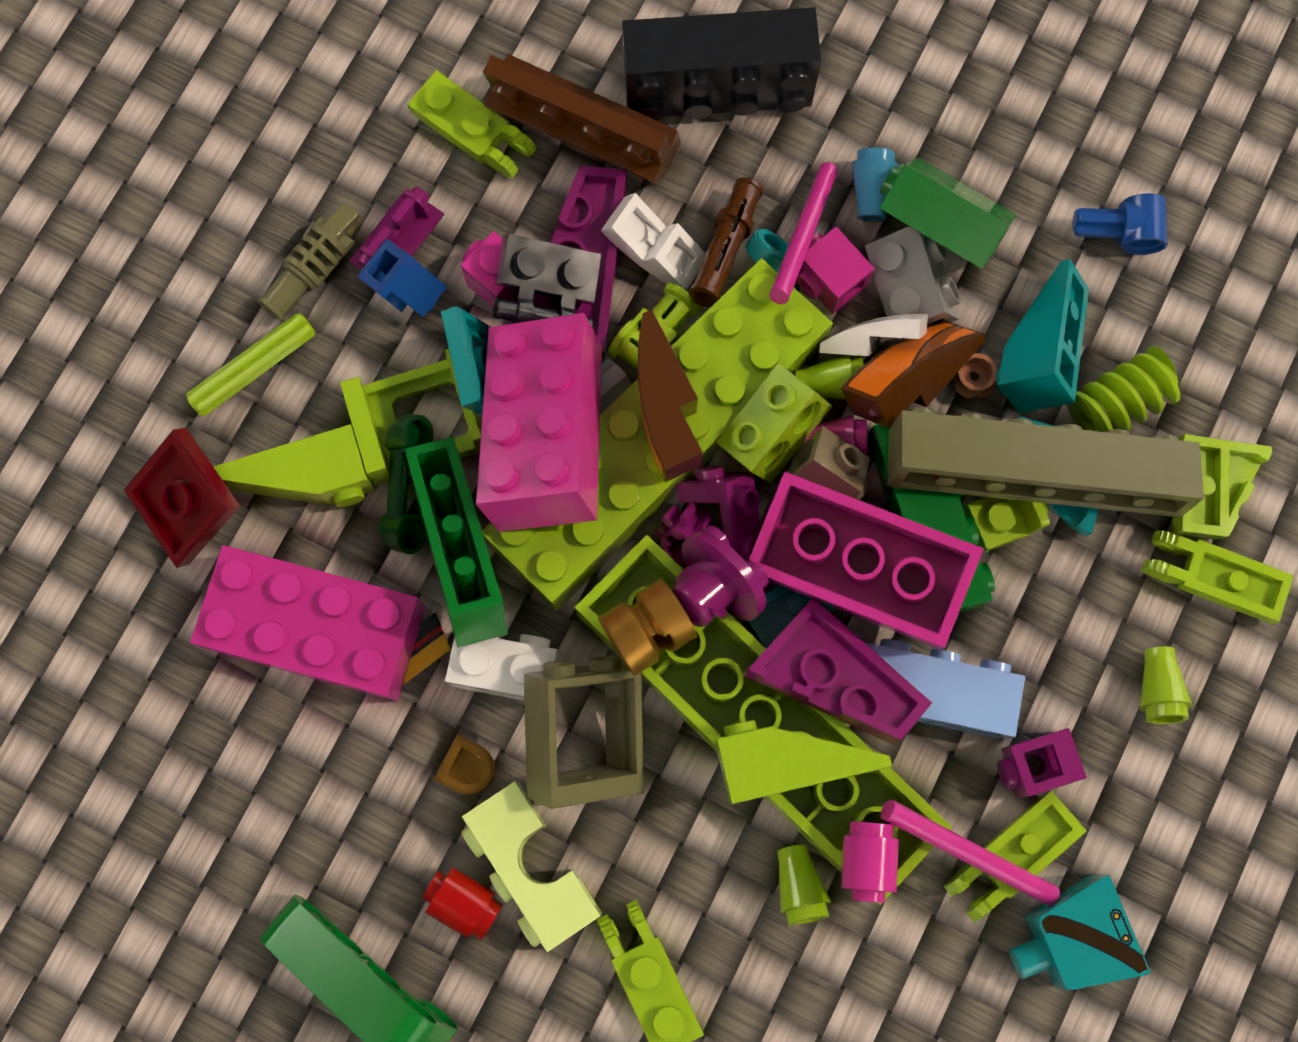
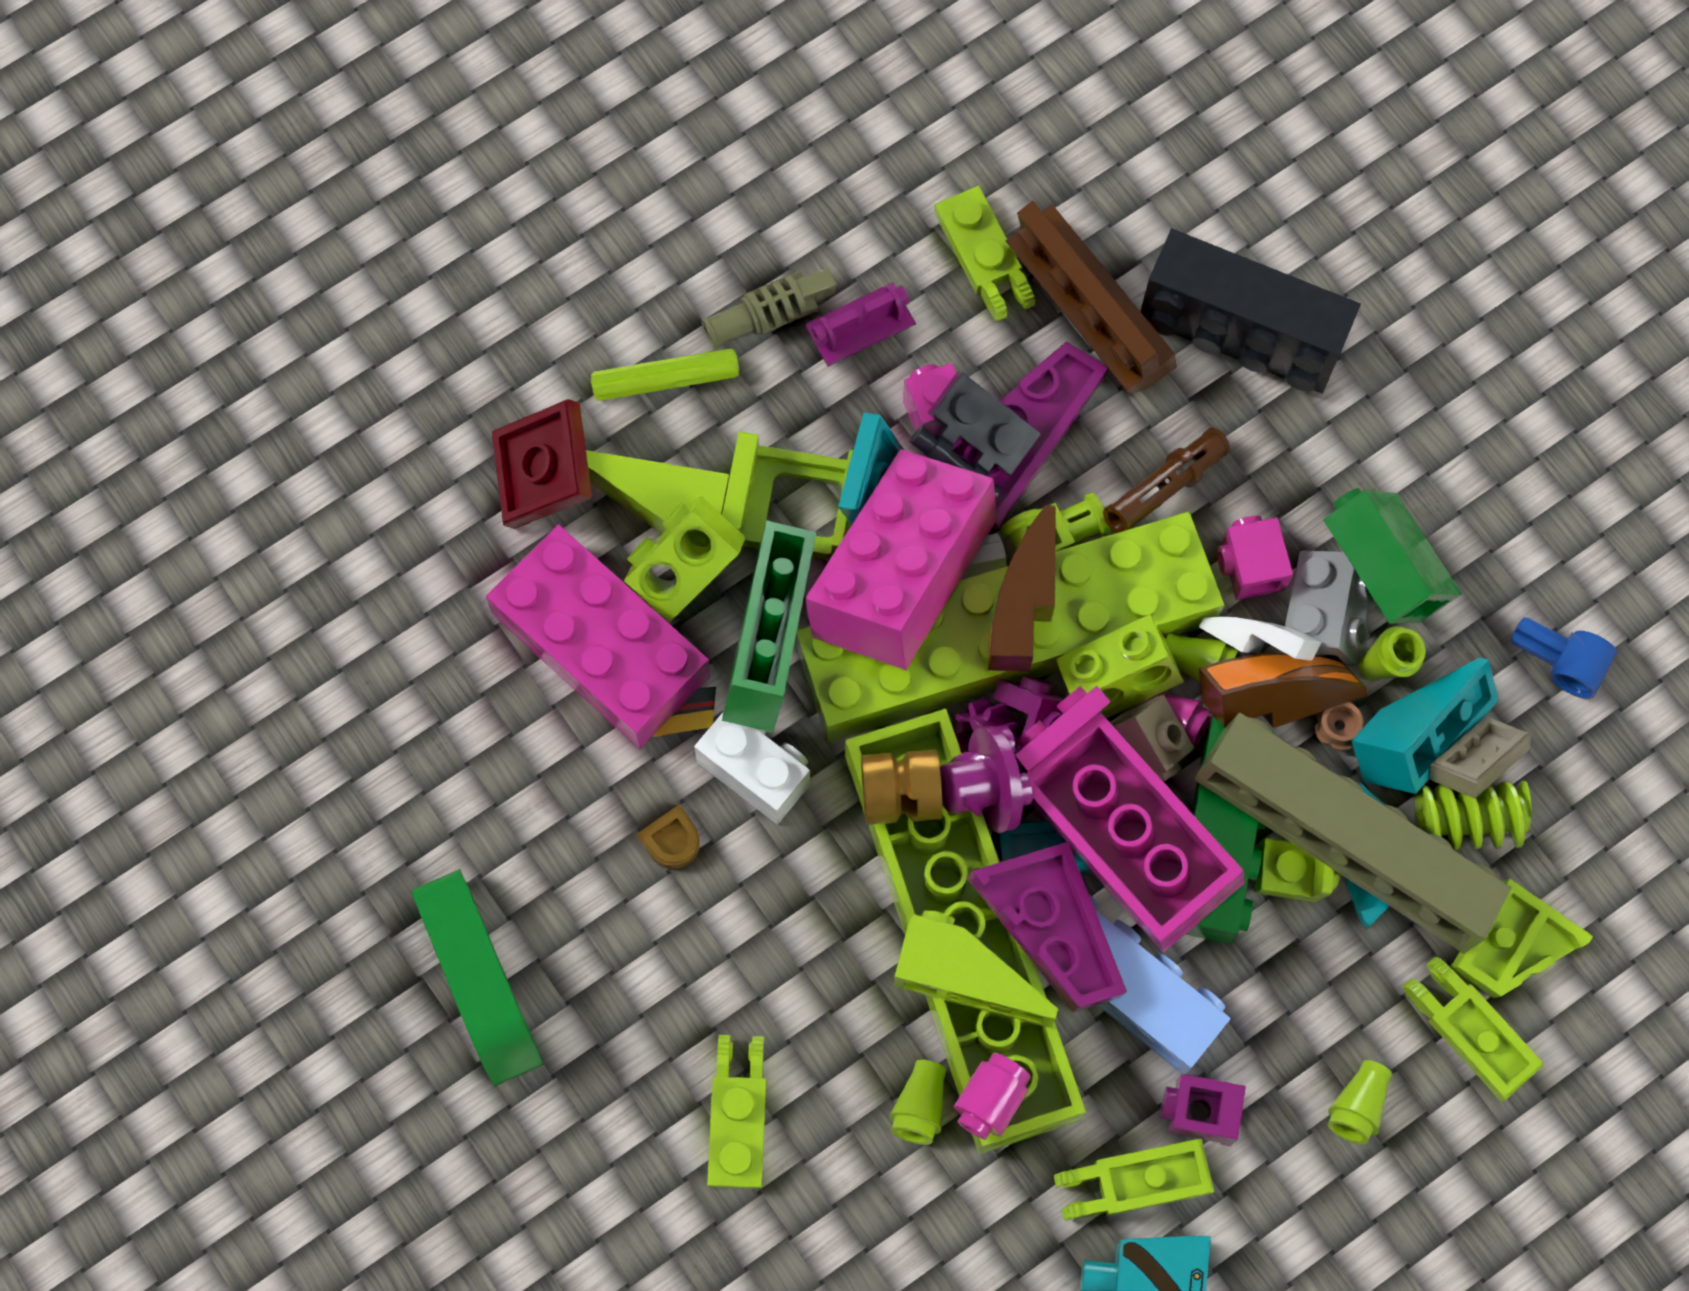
camera: 25 degrees right, 5 degrees down
blue brick [357,239,447,317] -> none
dark green bar [379,414,433,554] -> none
red brick [422,867,503,941] -> none
yellowish green arch [461,781,602,952] -> none
olive window [524,656,644,809] -> none
white slope [601,193,705,290] -> none
teal tile [745,229,789,272] -> none
dark pink bar [769,162,838,304] -> none
dark azure cone [852,147,899,222] -> none
dark pink bar [881,800,1060,906] -> none
none -> lime brick [624,495,746,623]
none -> dark pink plate [1015,686,1110,772]
none -> lime cone [1358,626,1426,682]
none -> dark tan plate [1429,717,1531,798]

